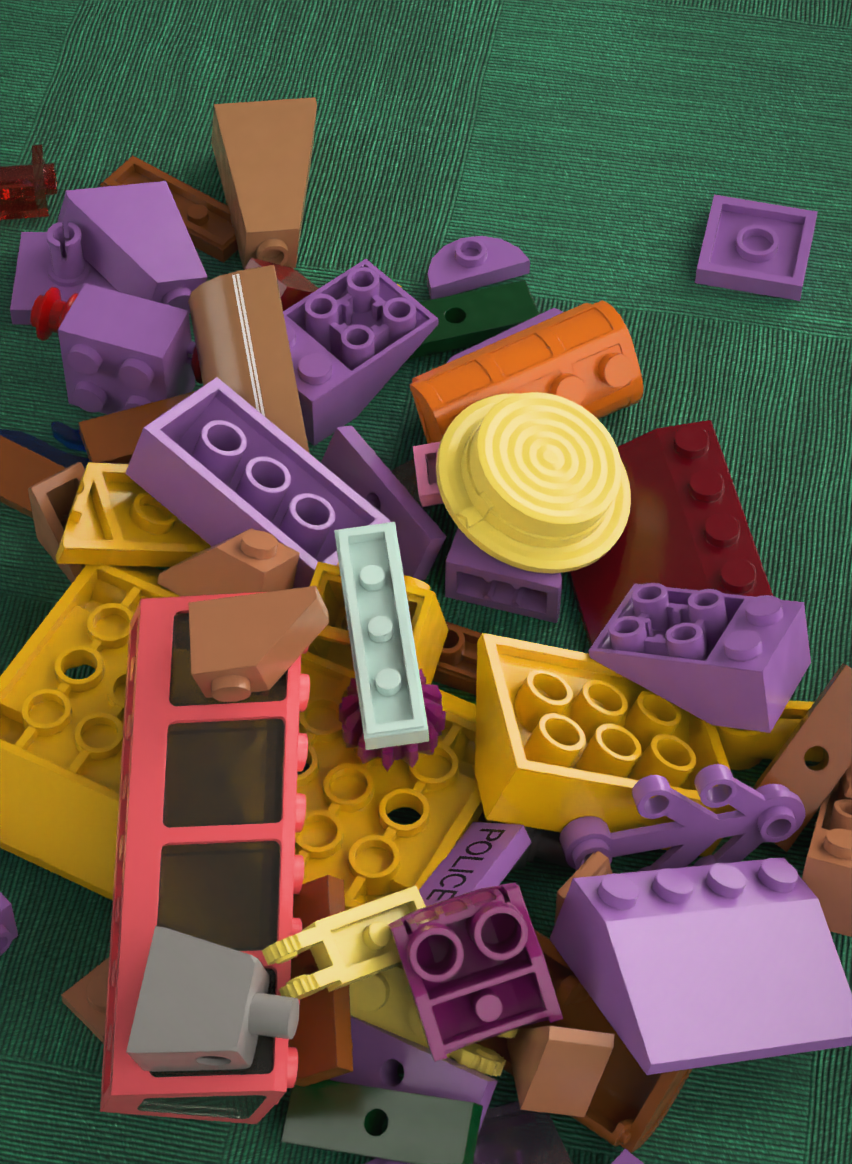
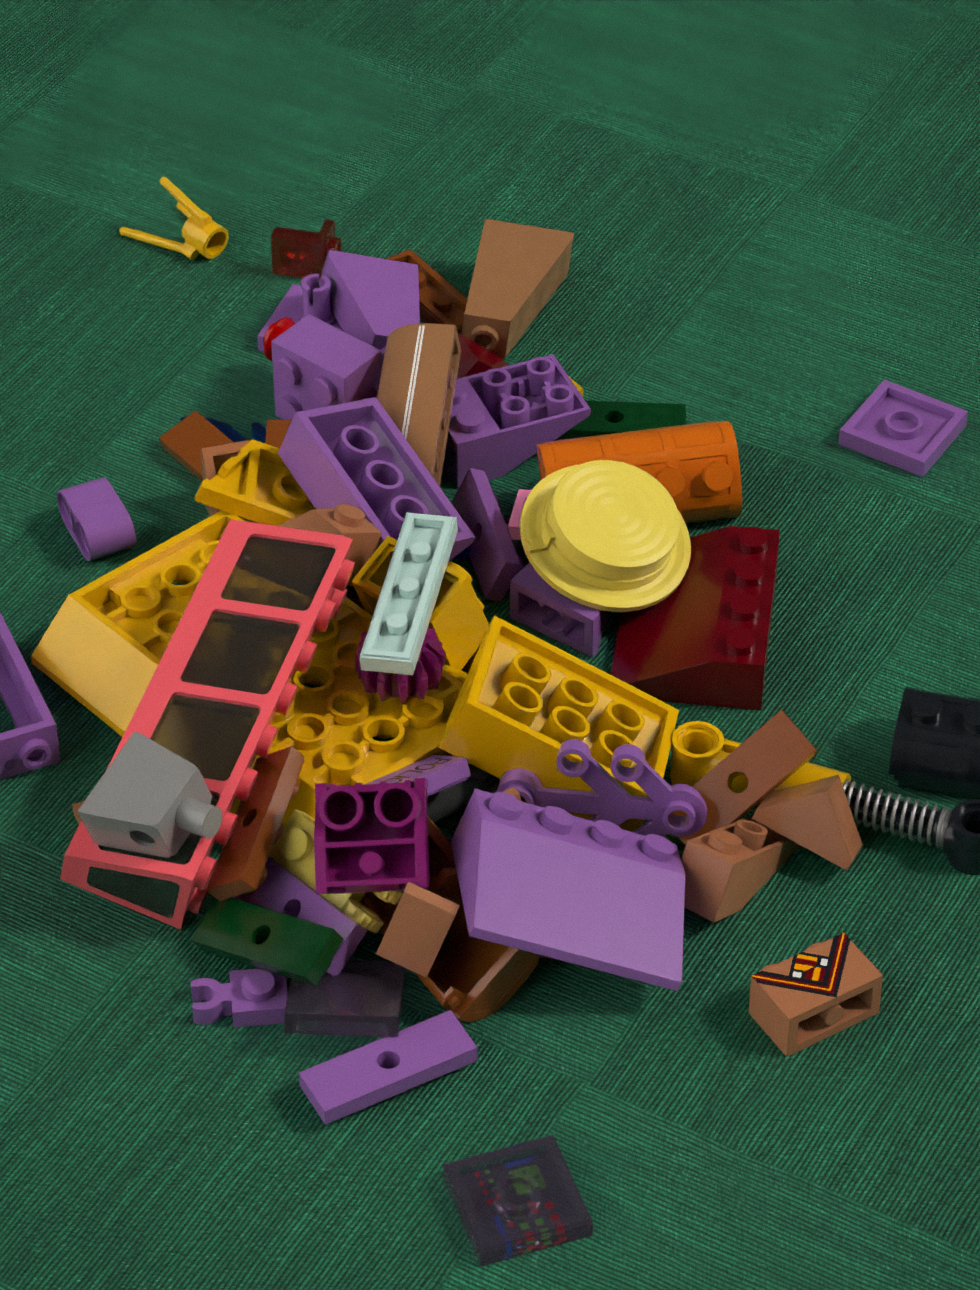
camera: 20 degrees right, 10 degrees down
nougat slope [188,586,329,702] -> none
light yellow hinge [262,885,426,1000] -> none
medium lavender plate [427,236,530,300] -> none
medium lavender slope [589,583,811,733] -> none

